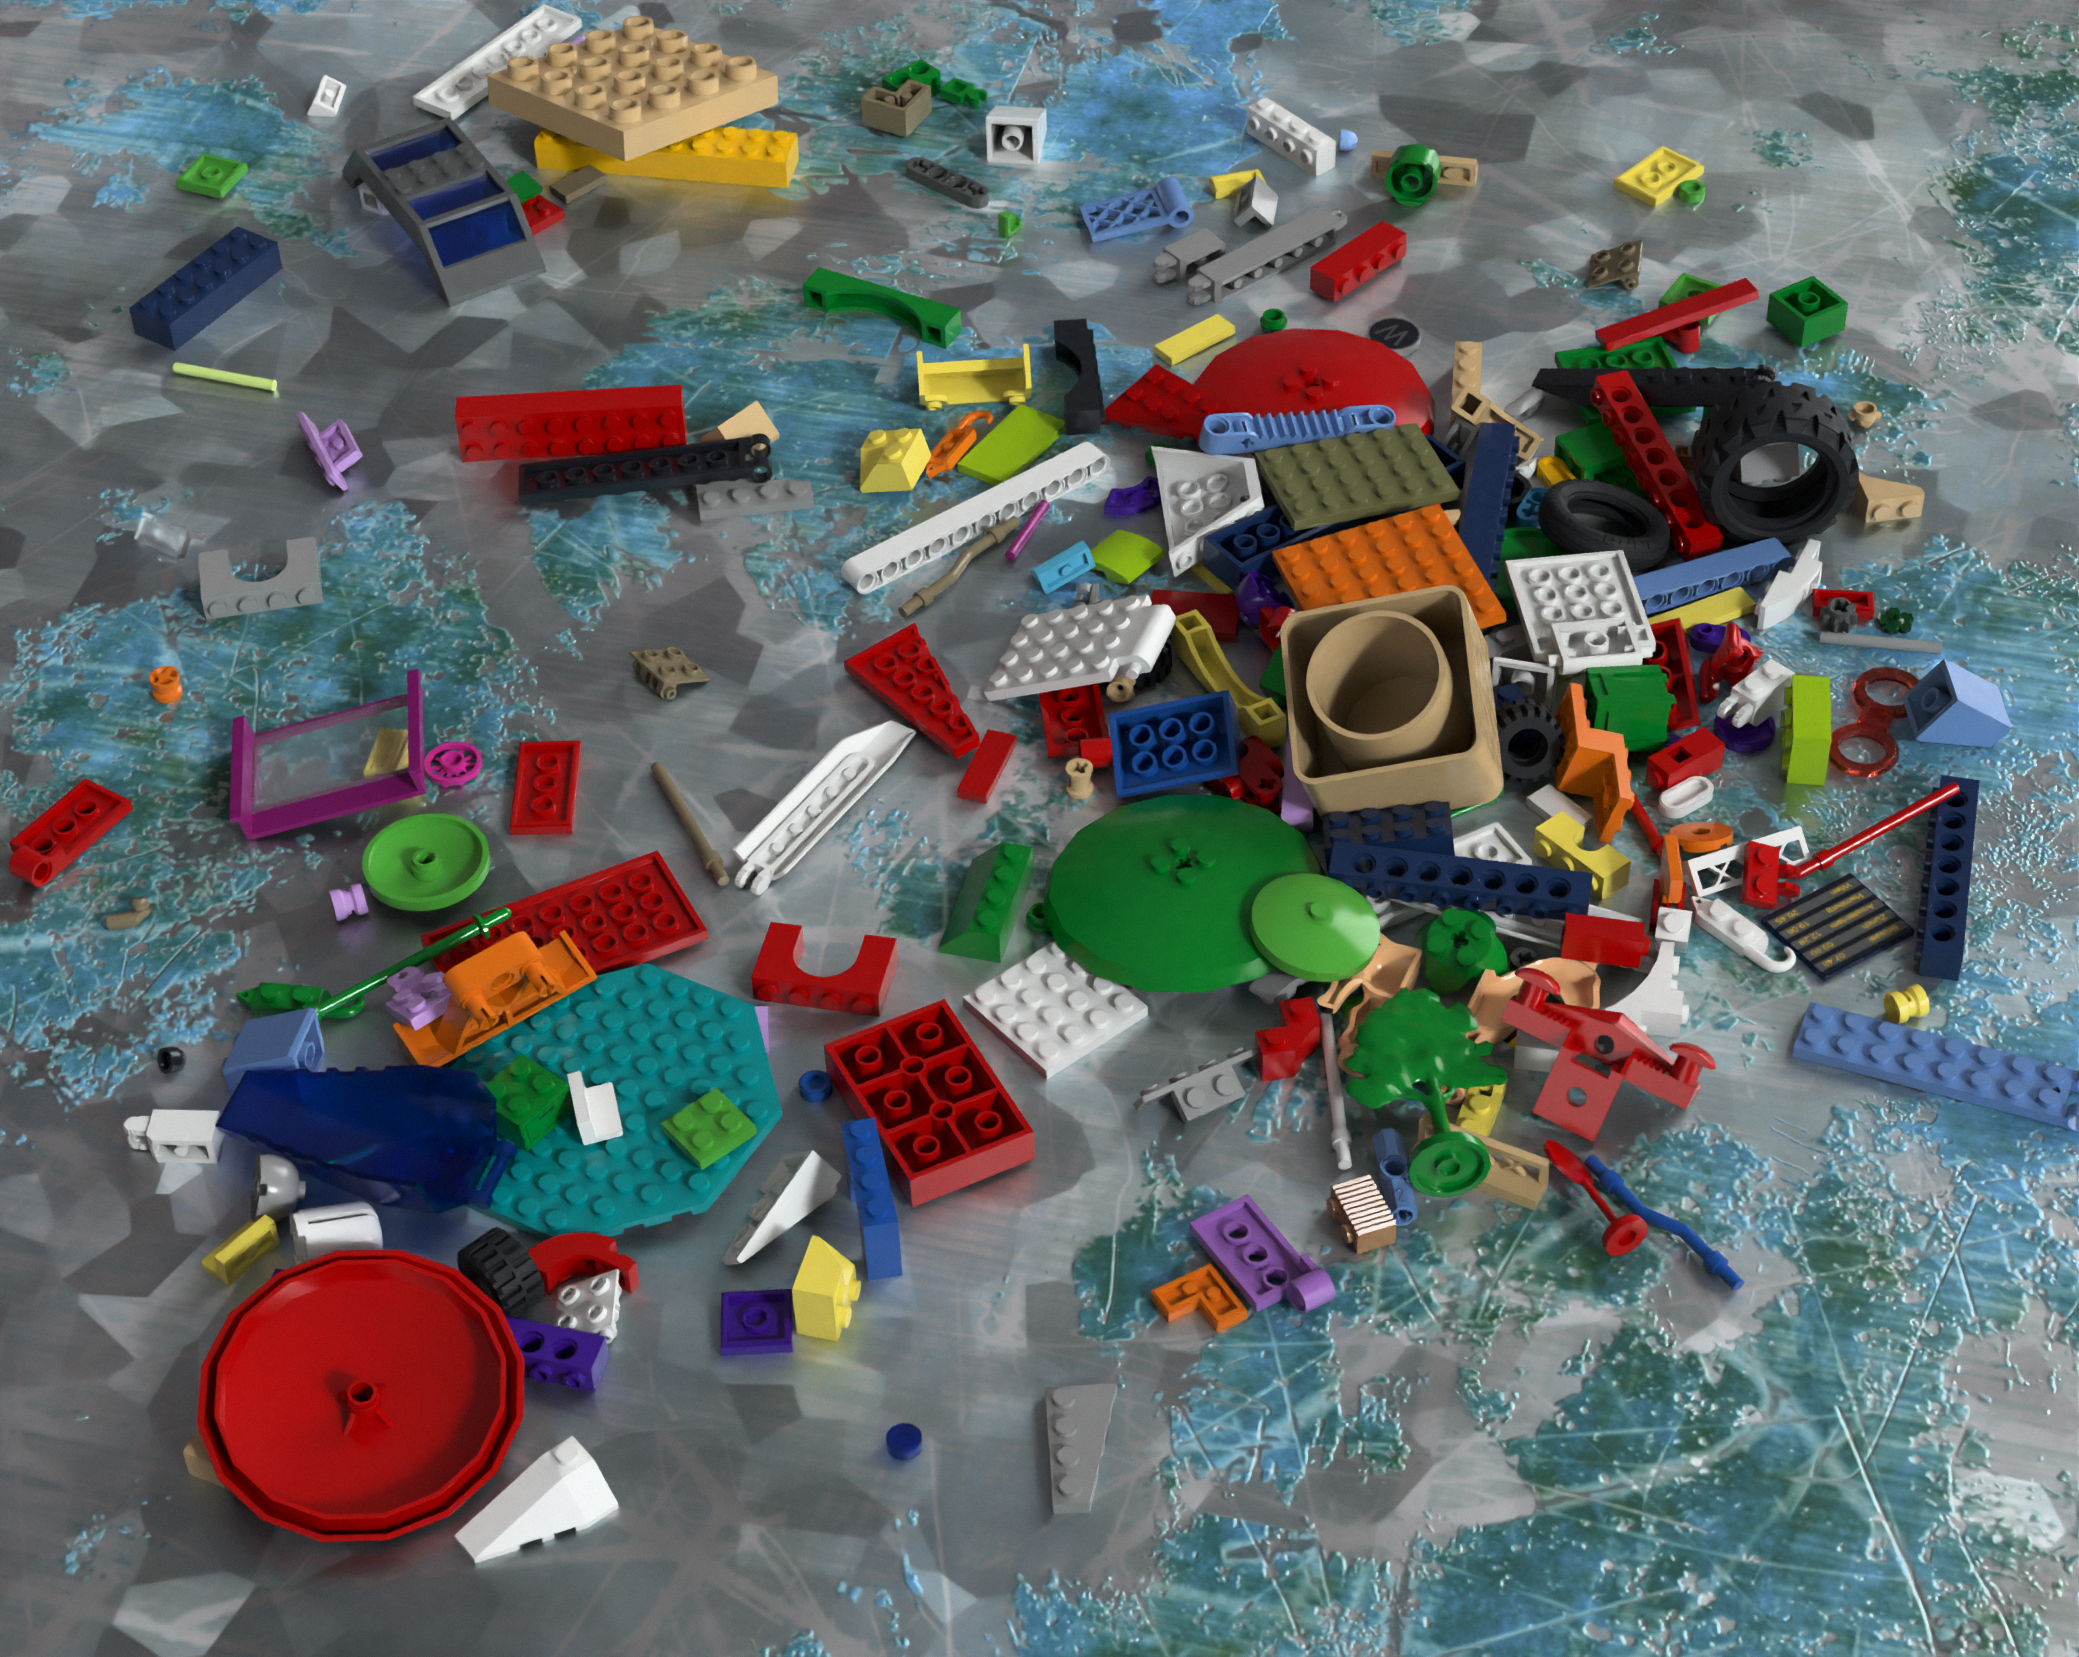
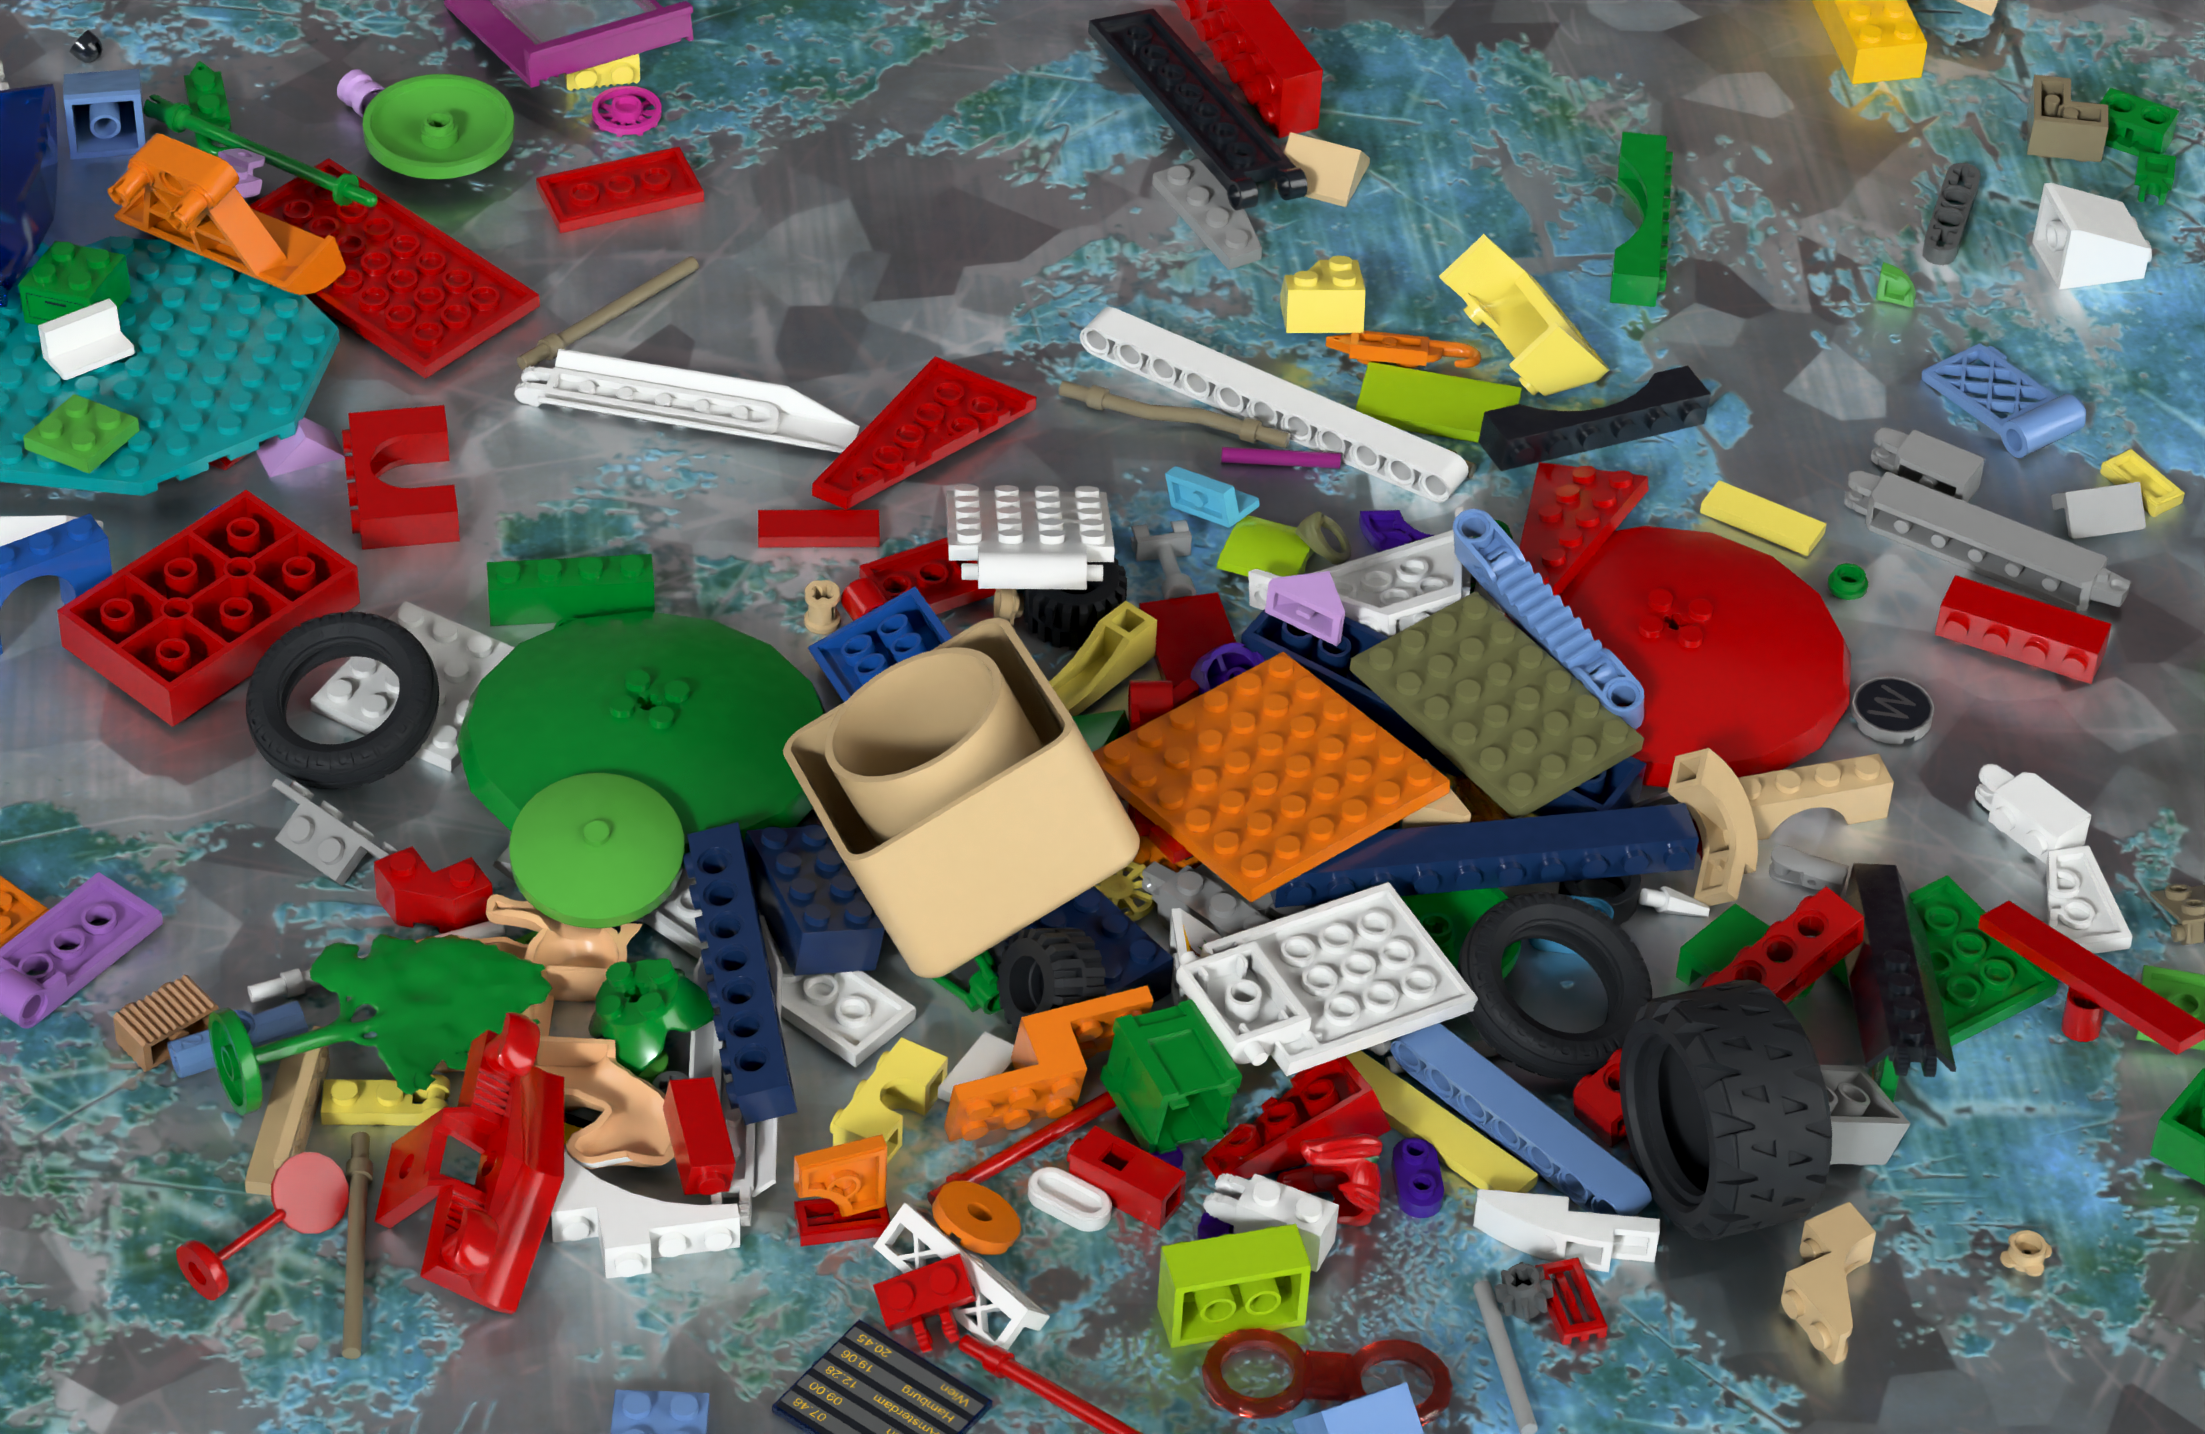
camera: 65 degrees right, 0 degrees up
dark tan hinge [629,647,711,700] -> none
yellow tile [1536,456,1576,489] -> none
blue bar [1584,1155,1744,1291] -> none
white brick [1654,907,1692,953] -> none
white plate [1691,896,1796,973] -> none
dark green plant [1877,607,1914,634] -> none
none -> black tyre [246,612,440,789]
none -> dark tan bar [342,1132,373,1359]
none -> lavender slope [1265,571,1345,646]
none -> olive piece [1296,511,1351,565]
none -> white hinge [1975,763,2091,864]
none -> white wing [2046,846,2133,954]

